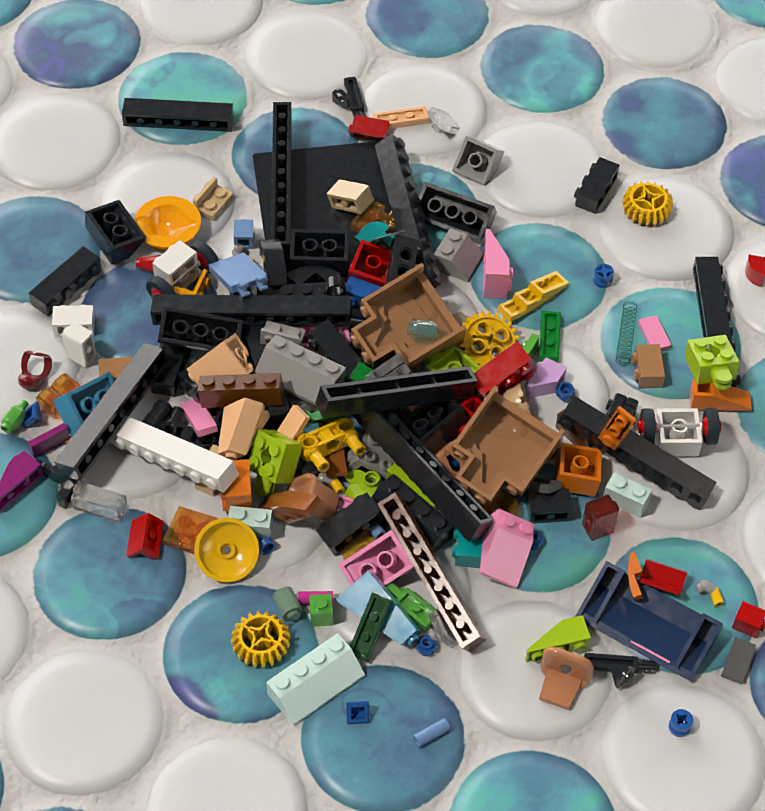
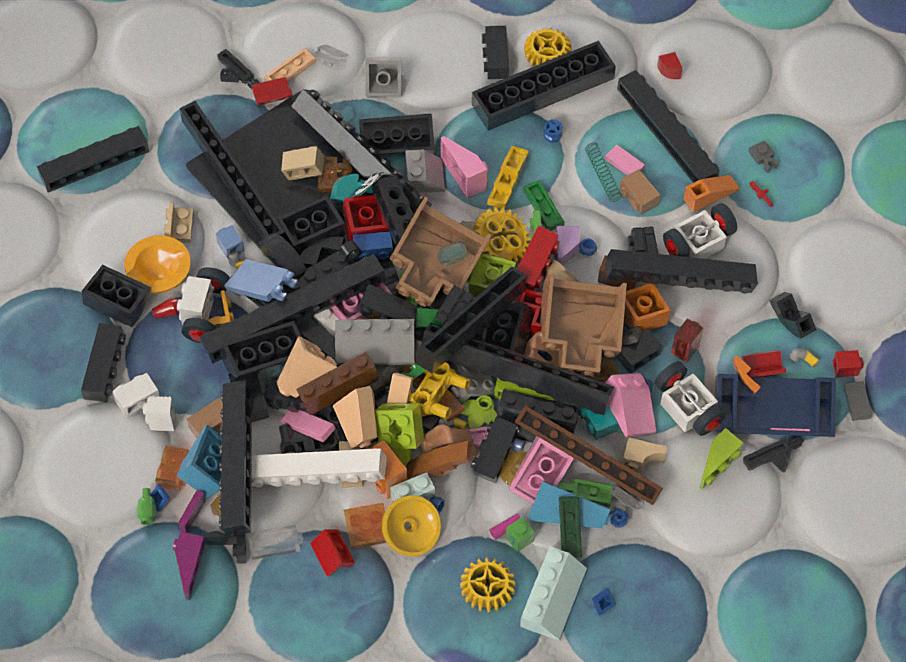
camera: 30 degrees left, 5 degrees up
dark red piece [18,350,52,389] -> none
black piece [142,399,173,429] -> none
light grey bracket [260,321,306,346] -> none
sand green brick [272,586,303,621] -> none
medium blue hinge [413,718,451,747] -> none
nougat piece [539,647,594,710] -> none
orange slope [598,406,636,450] -> none
light aqua brick [602,472,652,518] -> none
blue wheel [668,709,693,737] -> none
lime brick [684,335,740,390] -> none
none -> black brick [471,40,616,131]
none -> tan arch [623,438,667,471]
none -> brick [654,361,726,436]
none -> black brick [769,292,817,338]

